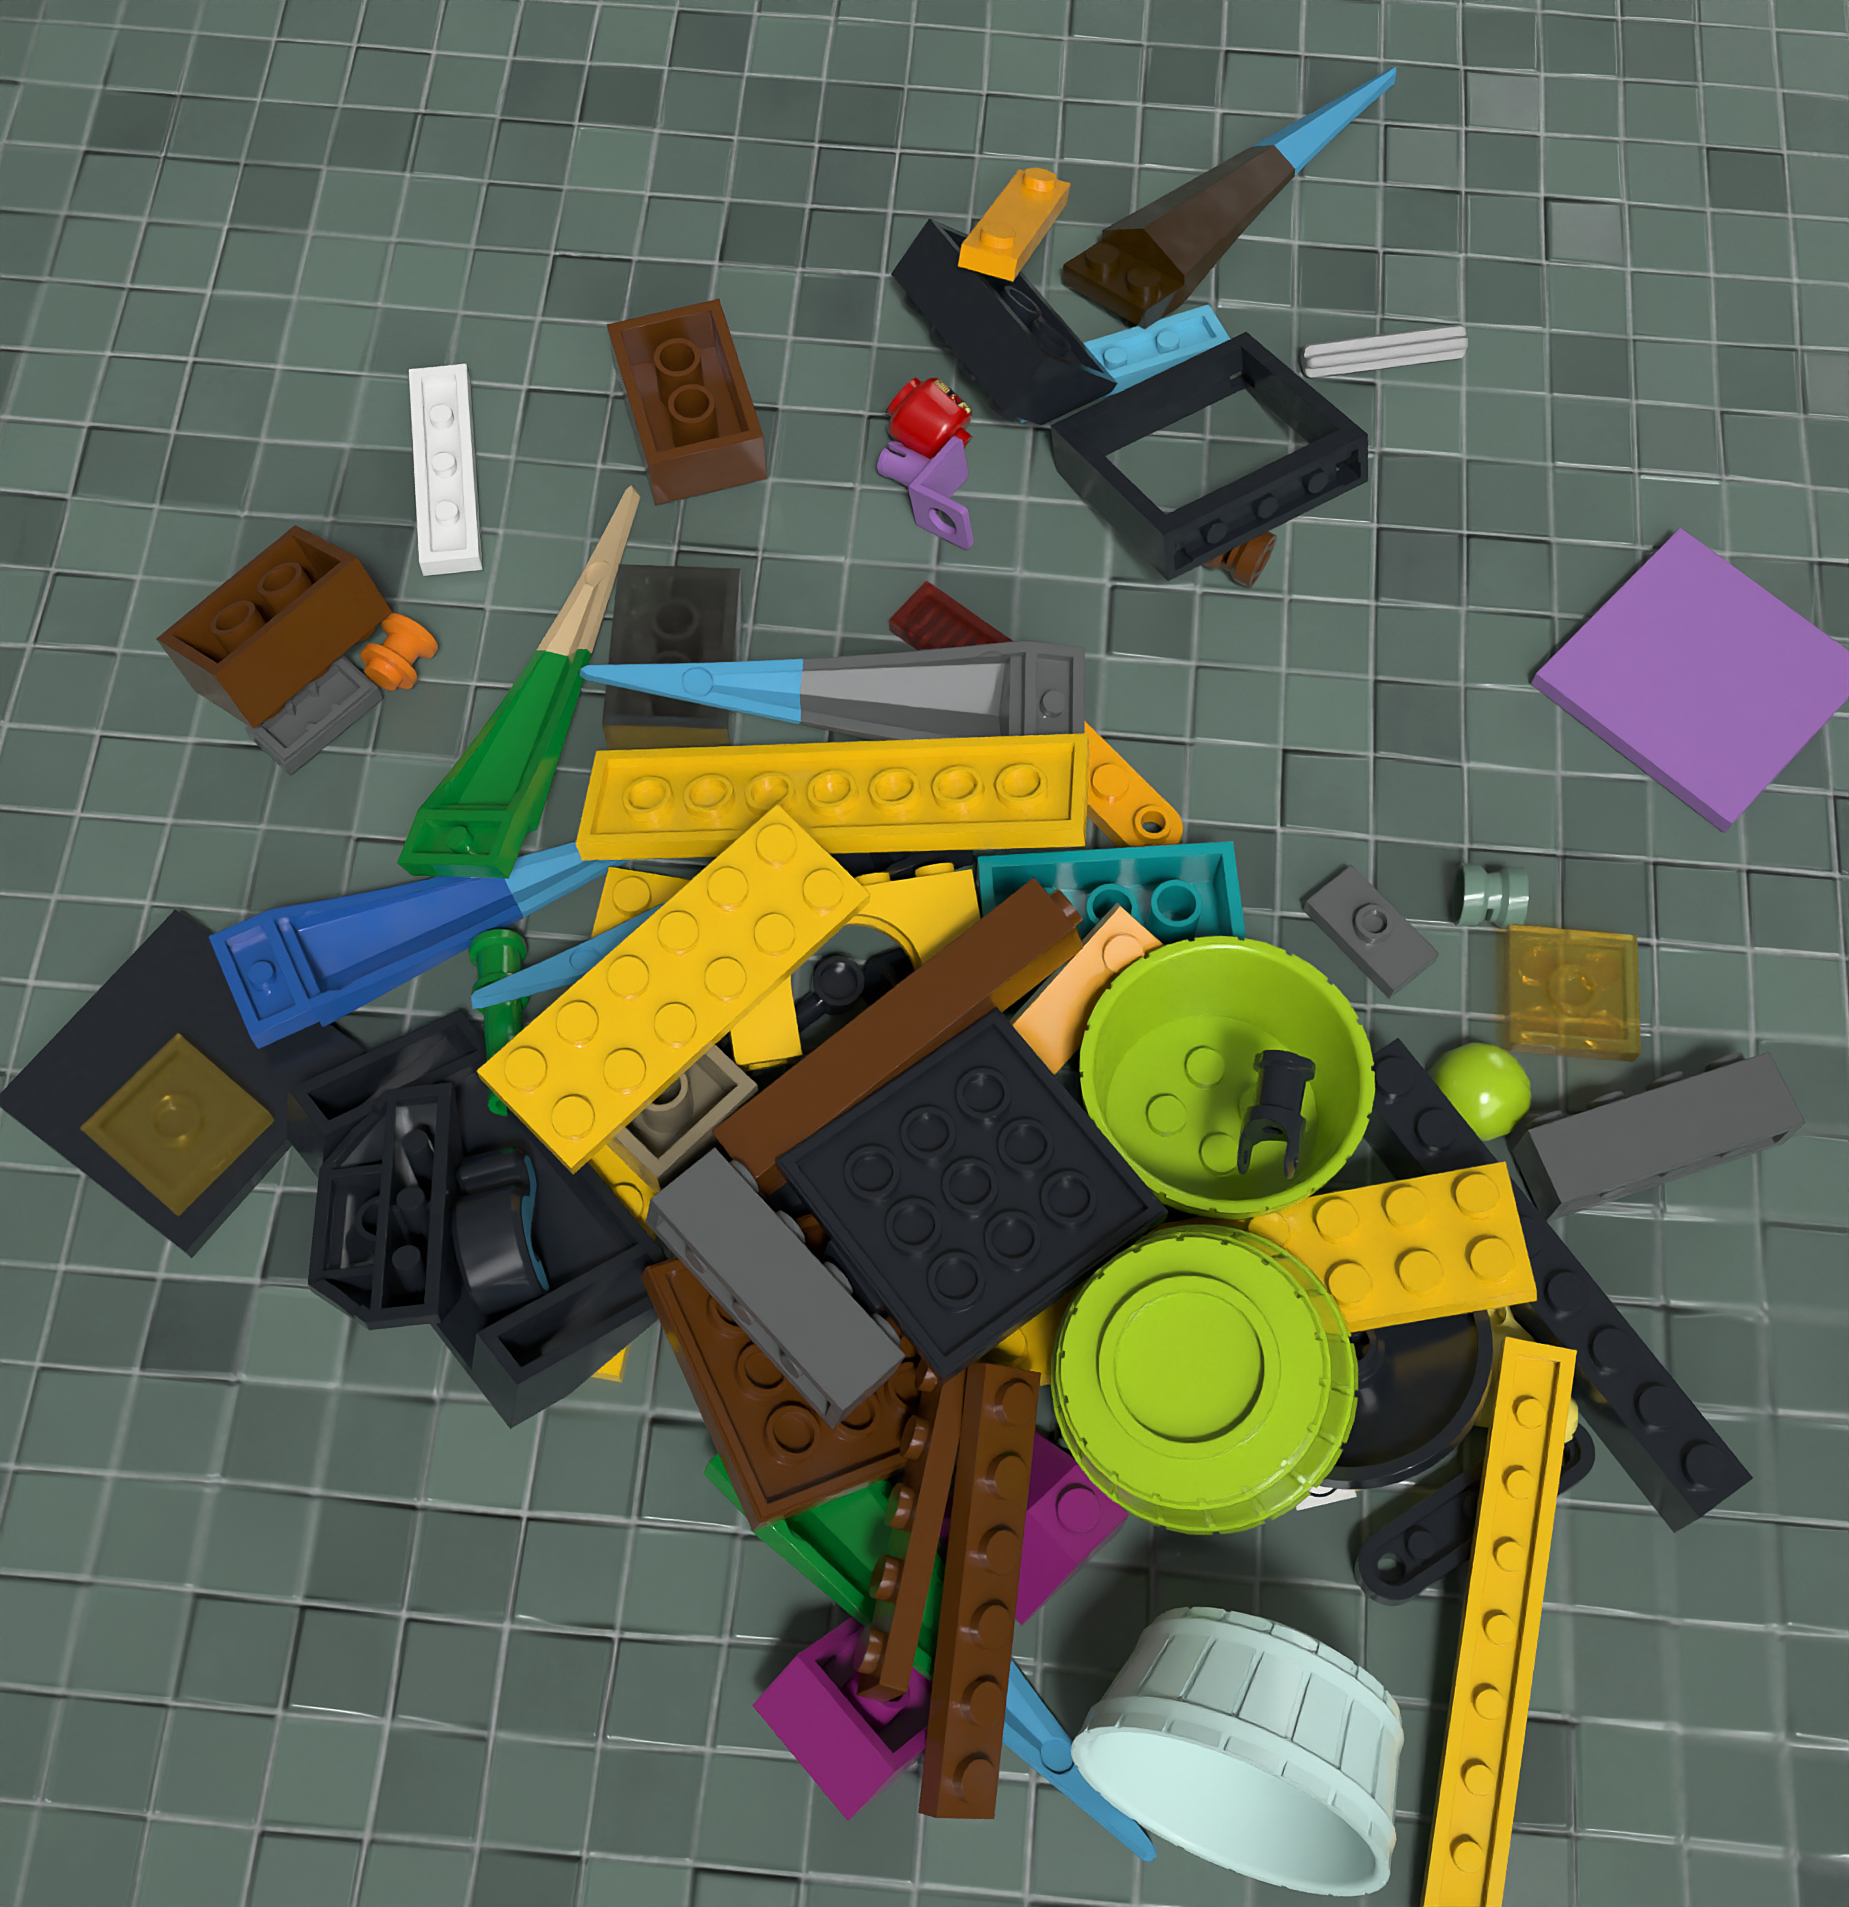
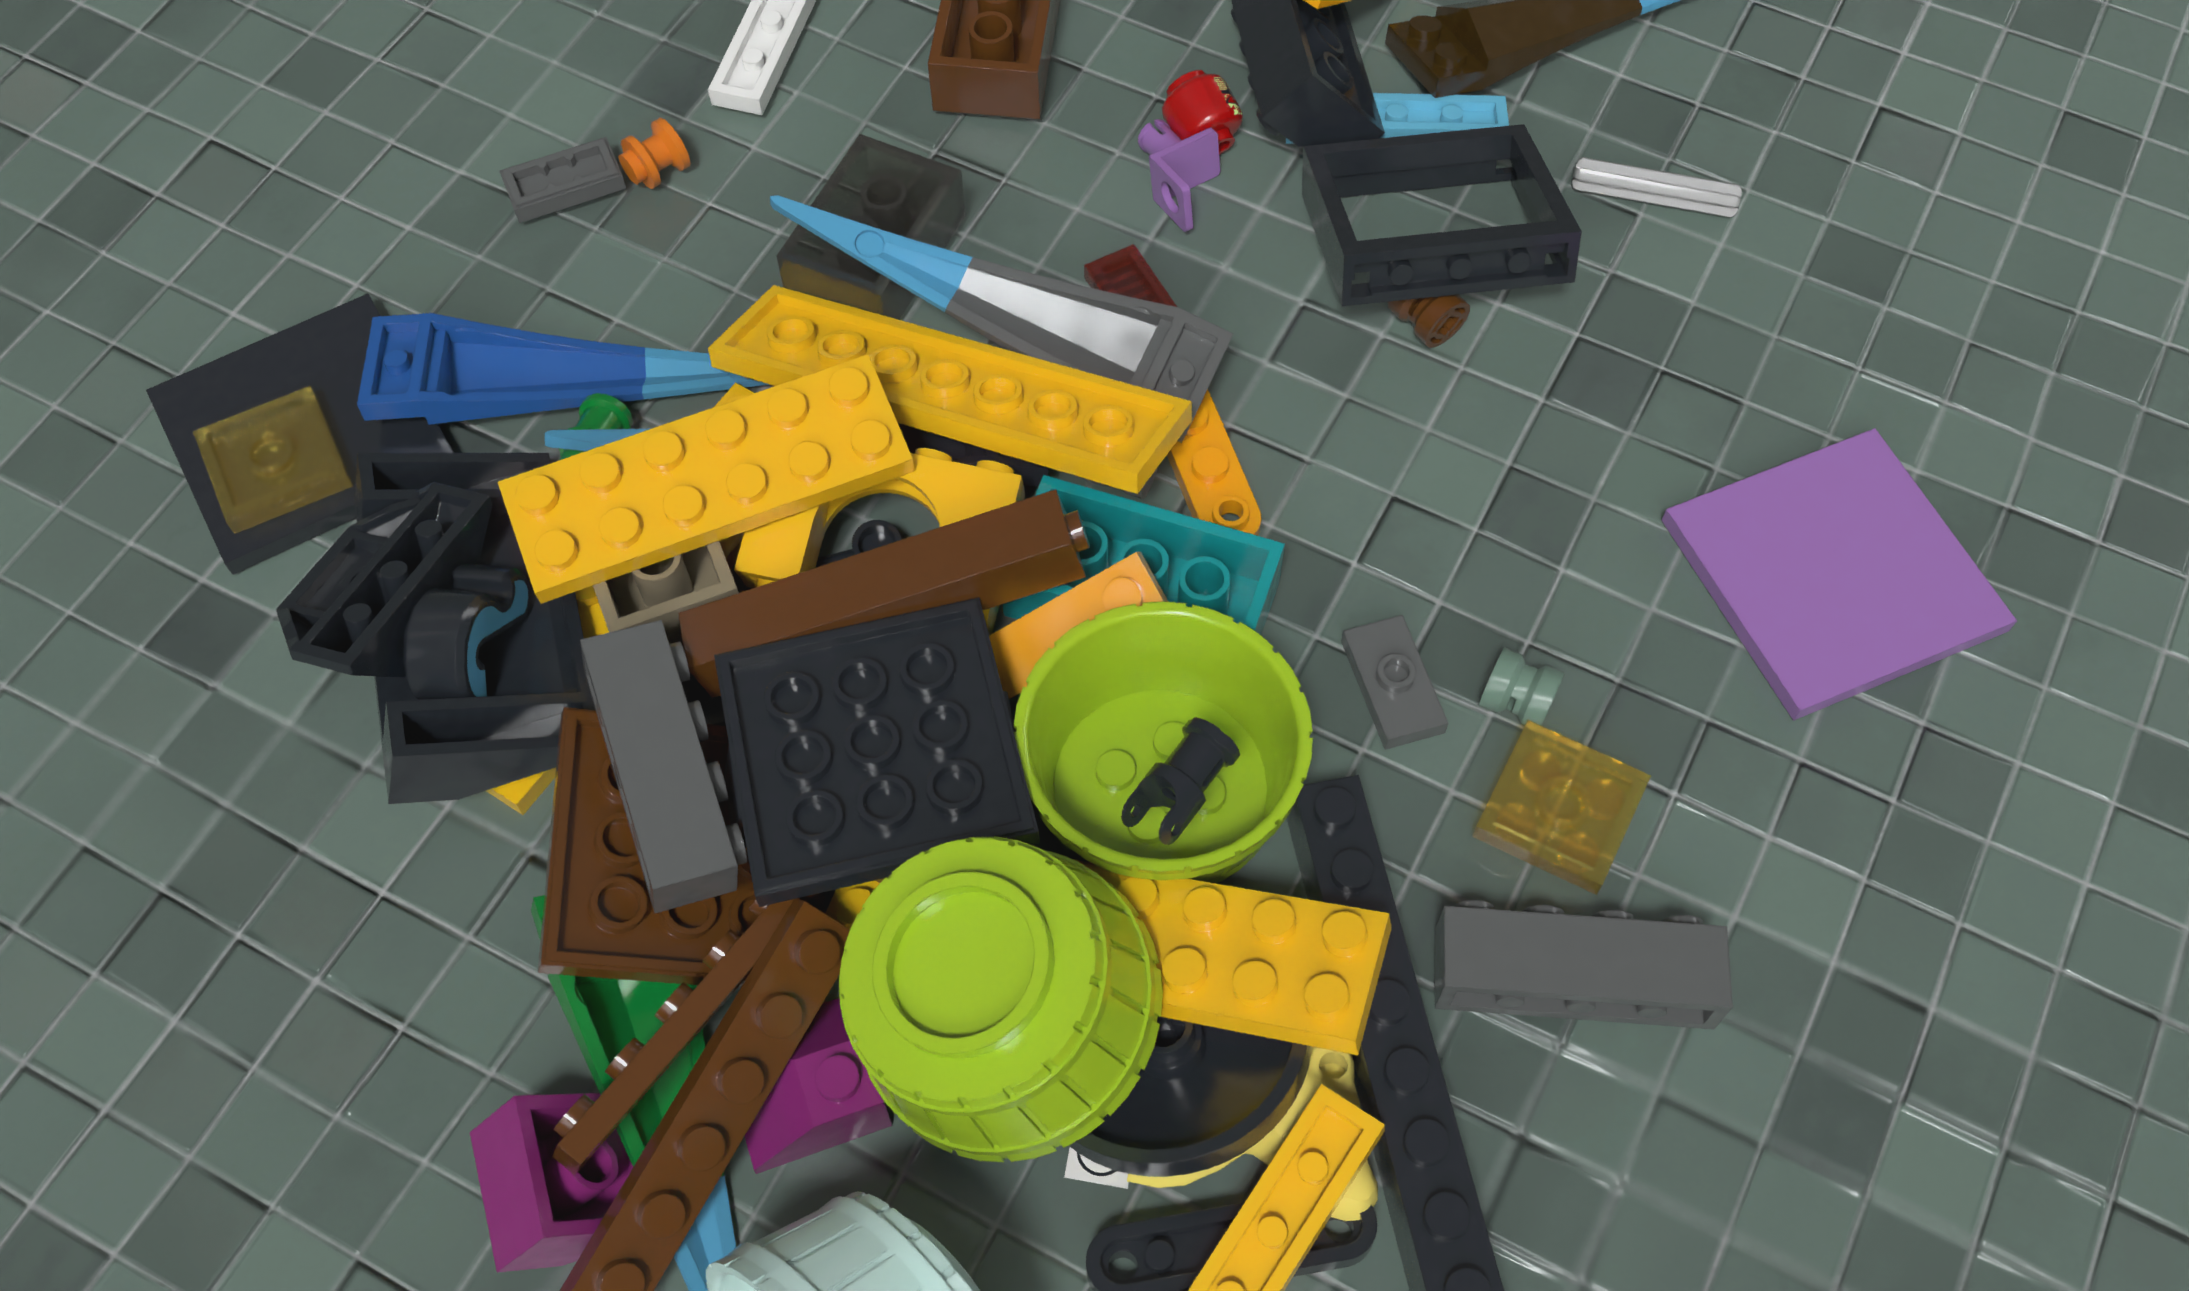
camera: 25 degrees right, 5 degrees down
reddish brown brick [156,525,392,729] -> none
green plate [397,485,640,879] -> none
lime hair [1427,1043,1532,1142] -> none

